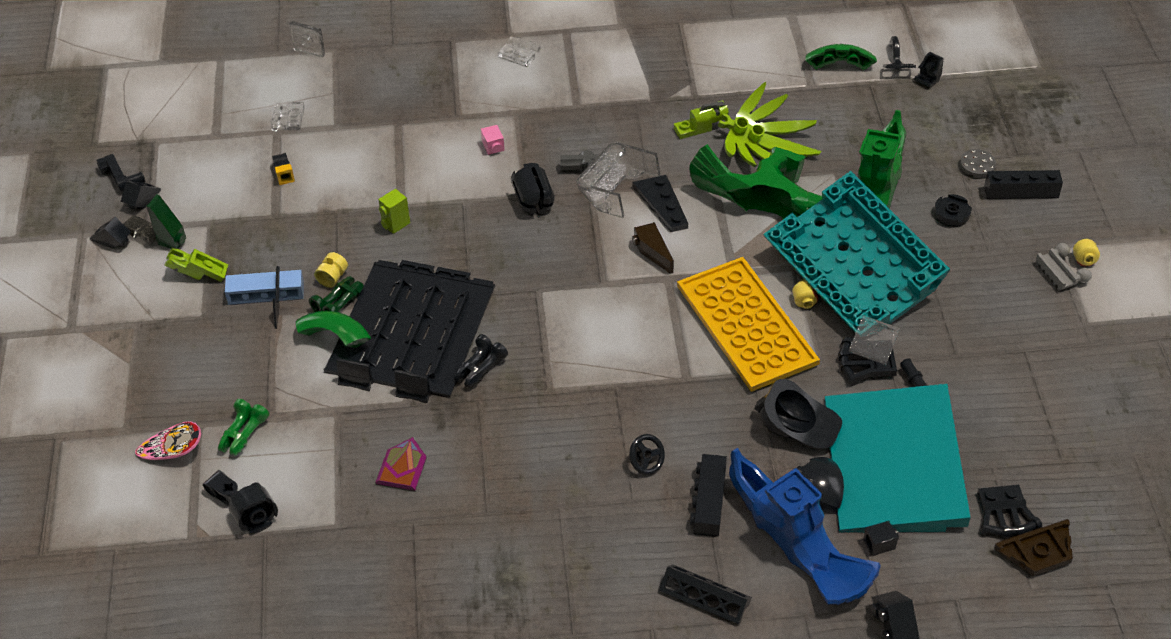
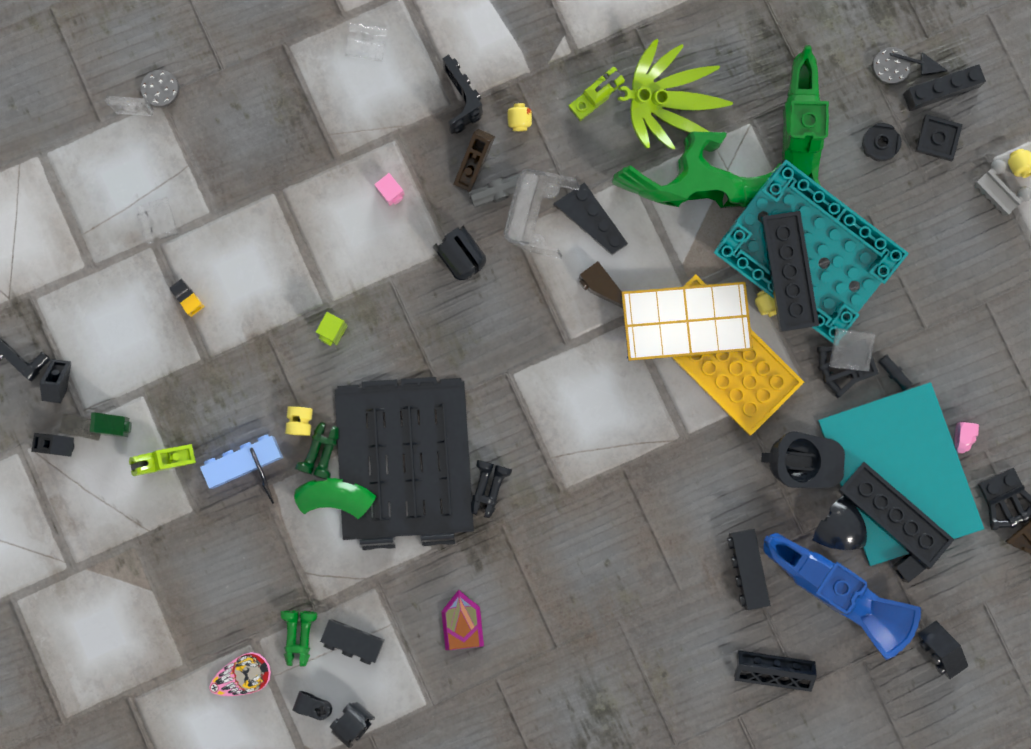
camera: 25 degrees left, 35 degrees up
black piece [629,434,665,475] -> none
none -> flat silver tile [141,70,179,108]
none -> black brick [320,619,385,665]
none -> black bracket [442,54,483,134]
none -> dark brown slope [453,129,495,192]
none -> light yellow head [507,103,532,131]
none -> white piece [621,282,753,361]
none -> black plate [761,211,819,332]
none -> black plate [838,462,954,569]
none -> black piece [890,52,948,75]
none -> black plate [915,114,963,162]
none -> bright pink rock [954,422,979,454]

